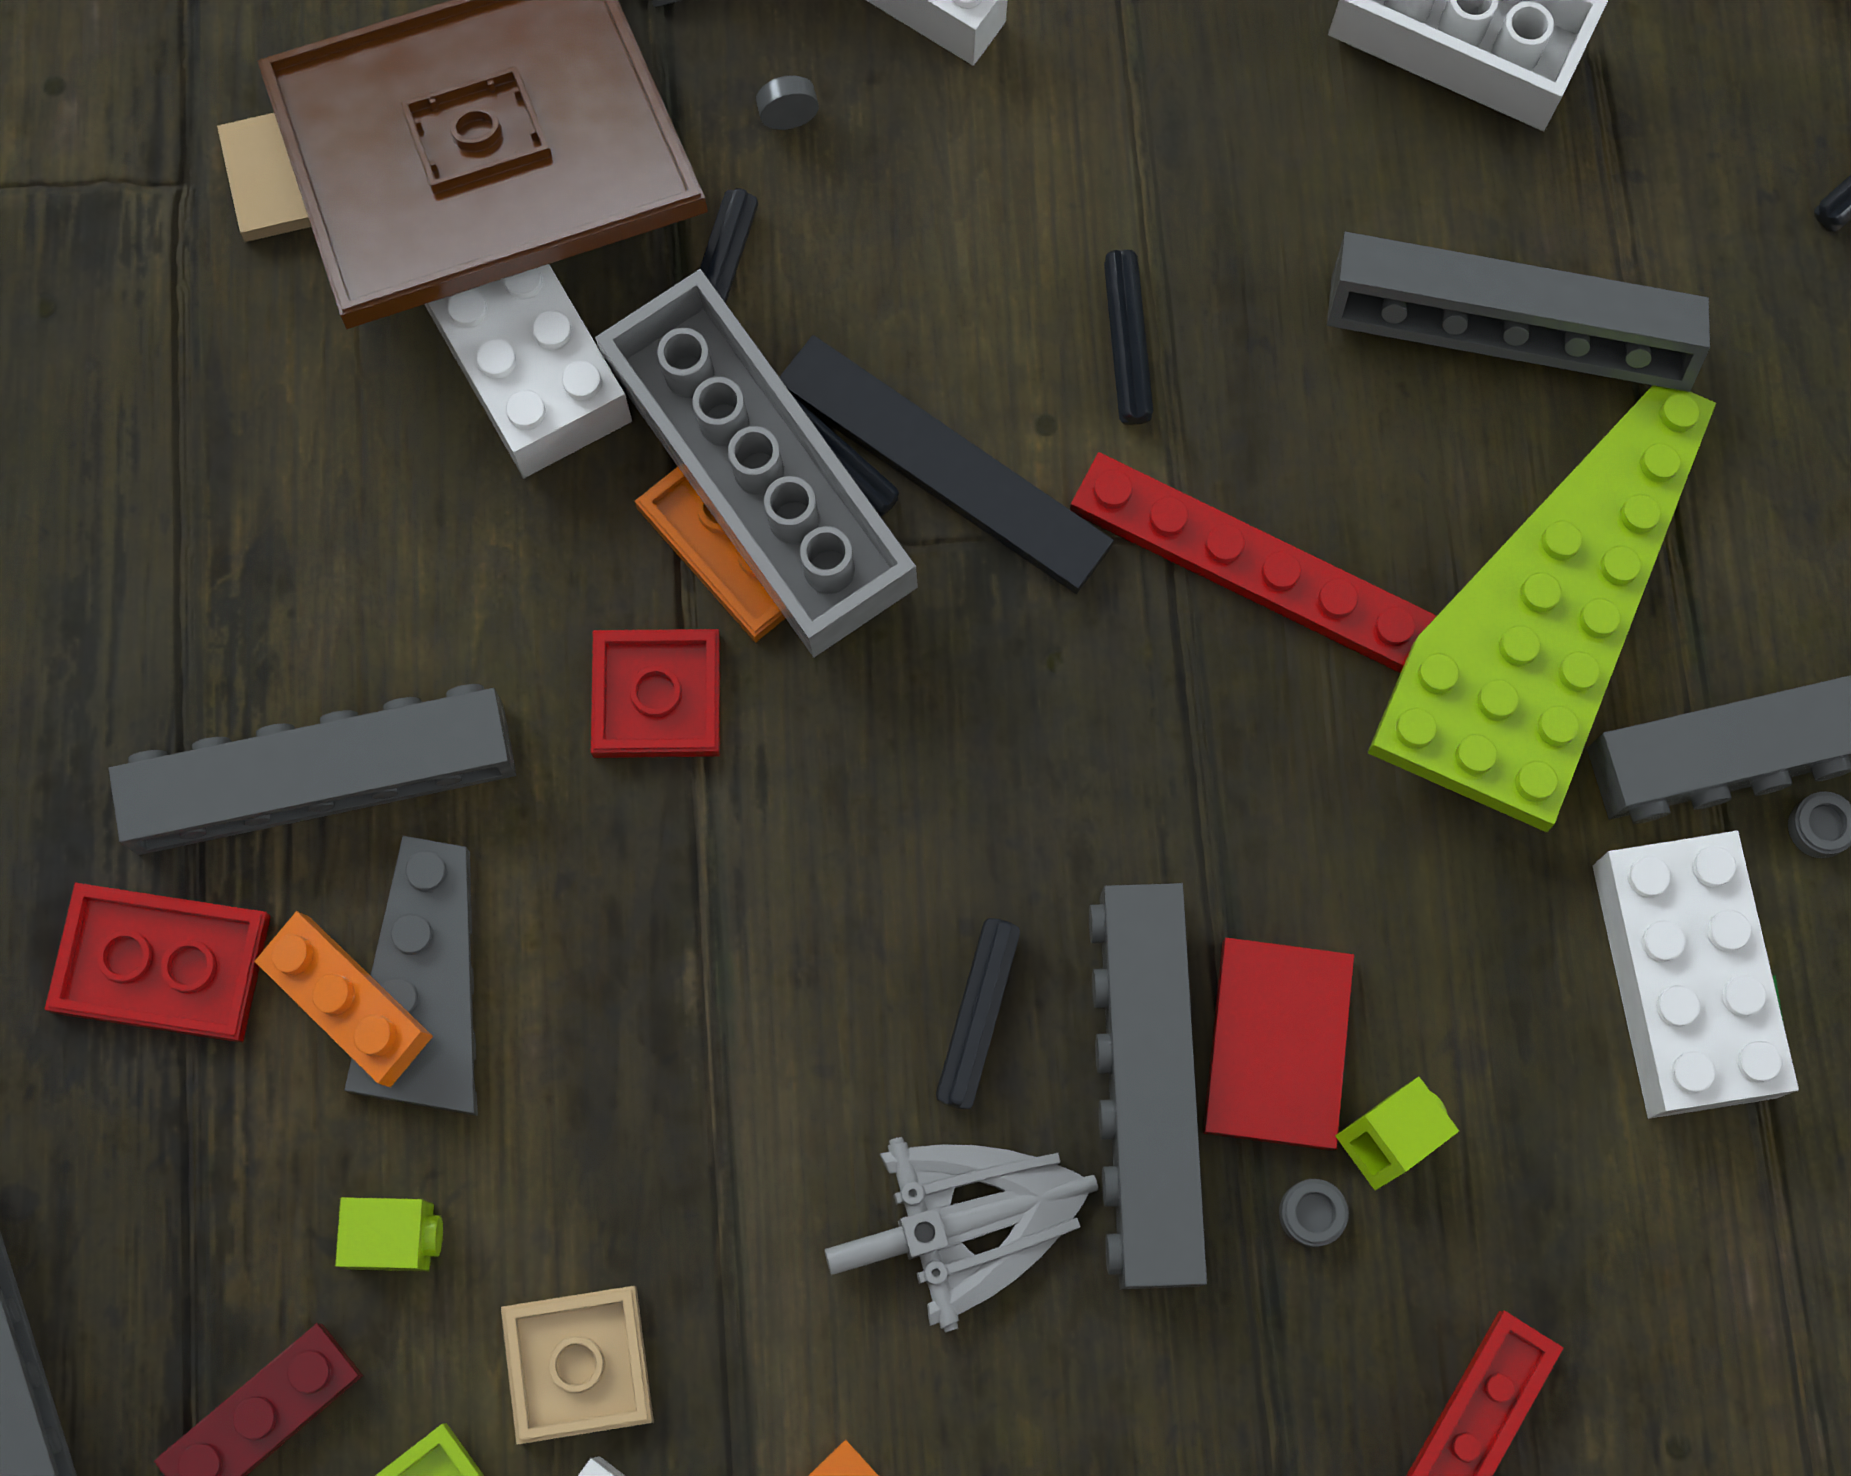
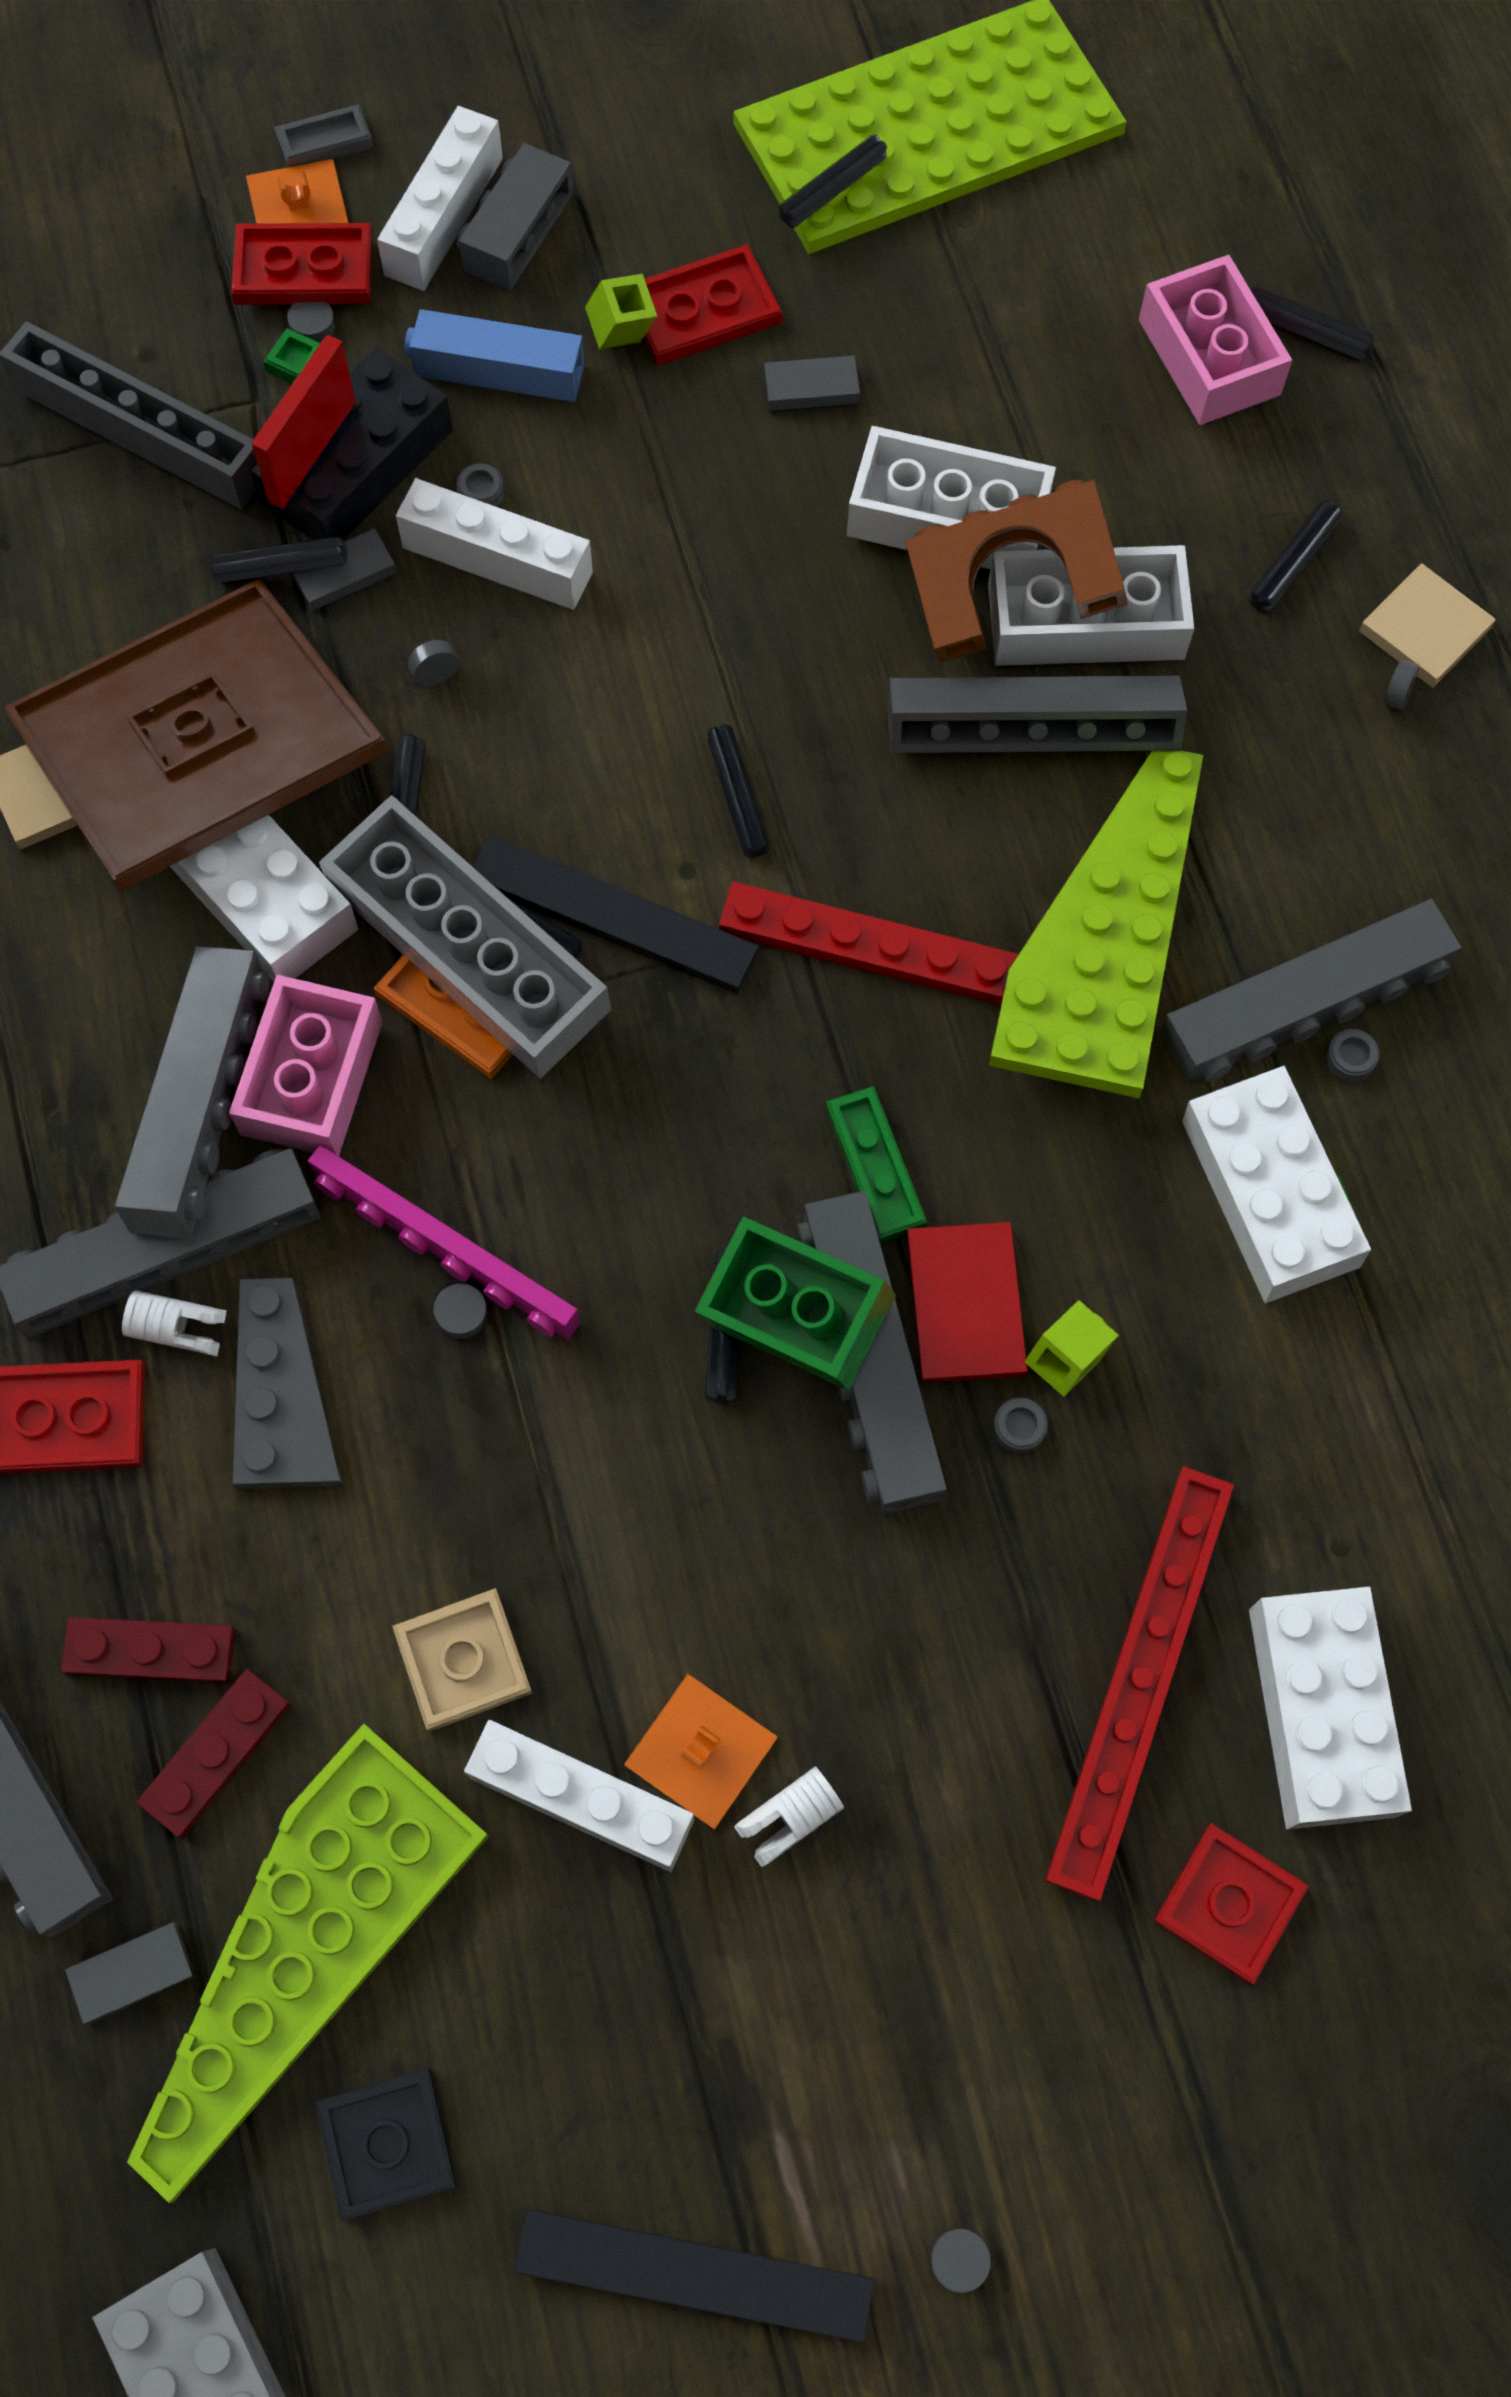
camera: 10 degrees left, 5 degrees down
orange plate [254,911,433,1088] -> none
lime brick [335,1197,443,1271] -> none
red tile [591,629,720,758] -> none
light grey bar [824,1137,1098,1332] -> none
none -> dark red plate [61,1617,236,1684]
none -> dark grey brick [114,946,269,1239]
none -> white hinge [122,1290,227,1356]
none -> bright pink brick [229,974,383,1156]
none -> dark pink plate [308,1145,580,1341]
none -> dark grey tile [434,1284,488,1339]
none -> green brick [694,1216,896,1391]
none -> green tile [825,1086,927,1243]
none -> dark orange arch [905,480,1128,663]
none -> white brick [988,545,1194,666]

